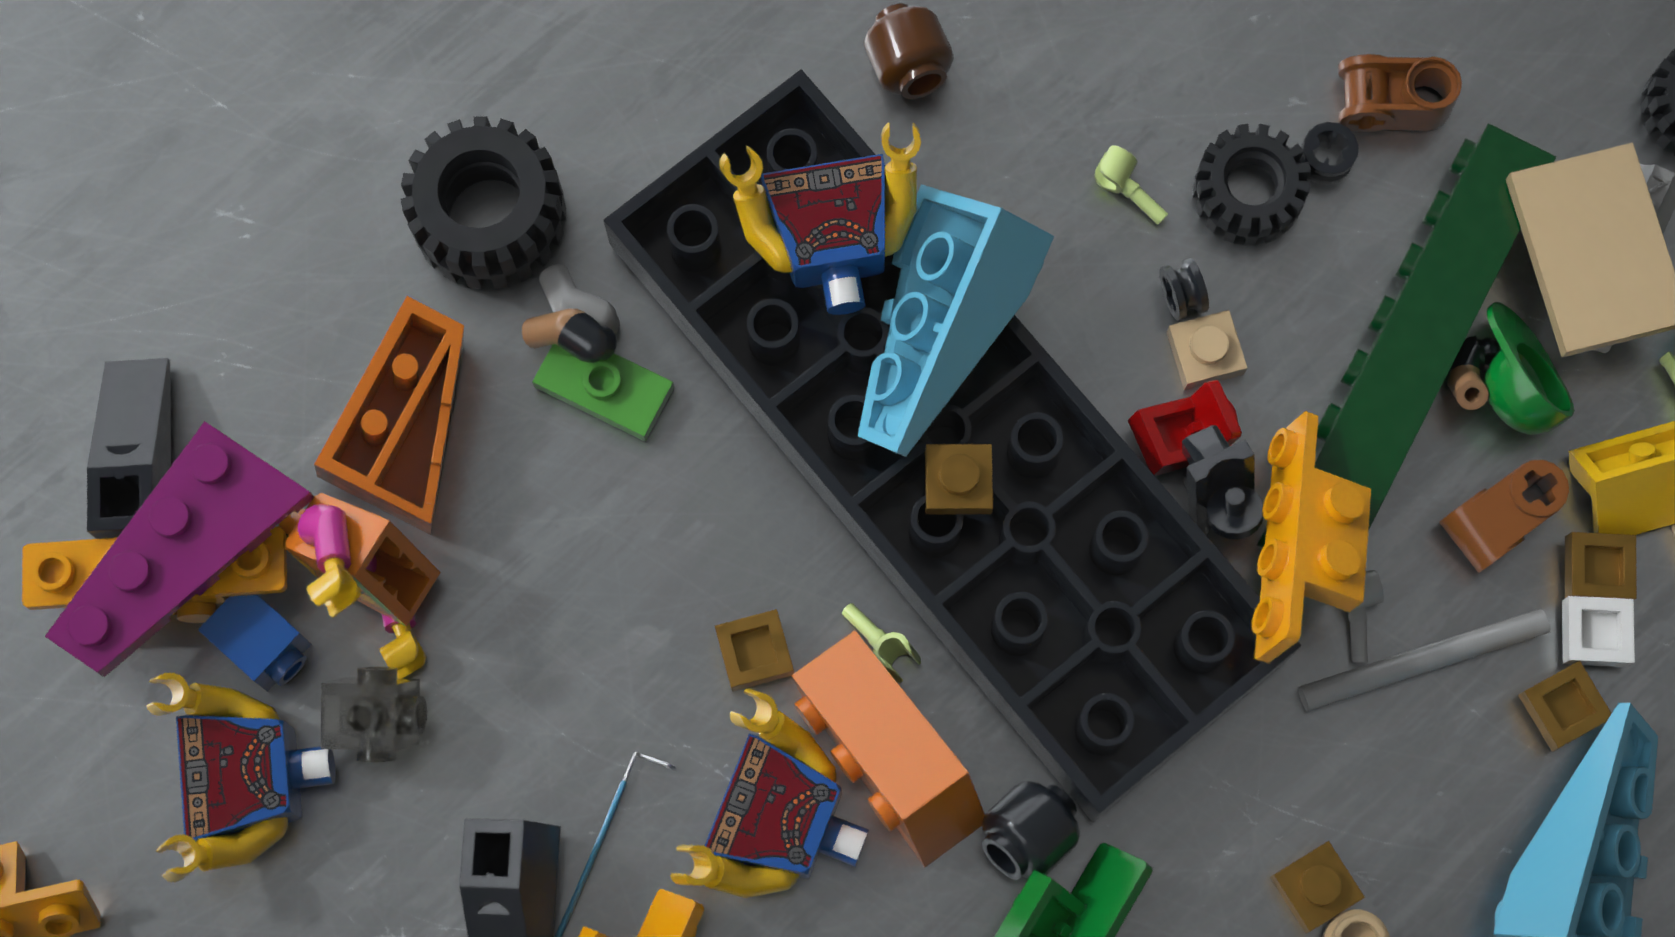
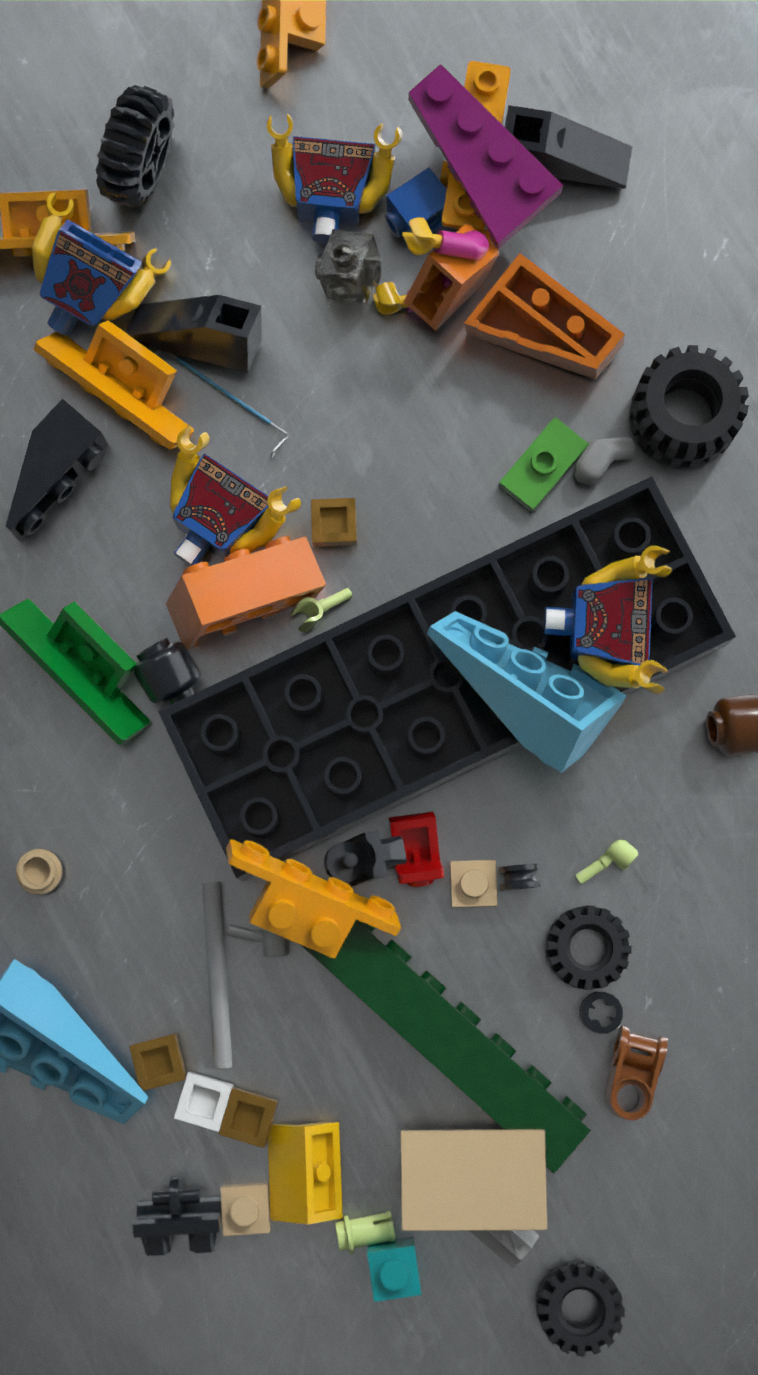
camera: 105 degrees right, 5 degrees up
black arm [522,308,617,363] -> none
pearl gold plate [925,444,993,514] -> none
pearl gold plate [1270,841,1365,934] -> none
dark orange piece [1439,460,1569,573] -> none
arm [1447,335,1500,410] -> none
green cap [1485,302,1575,435] -> none

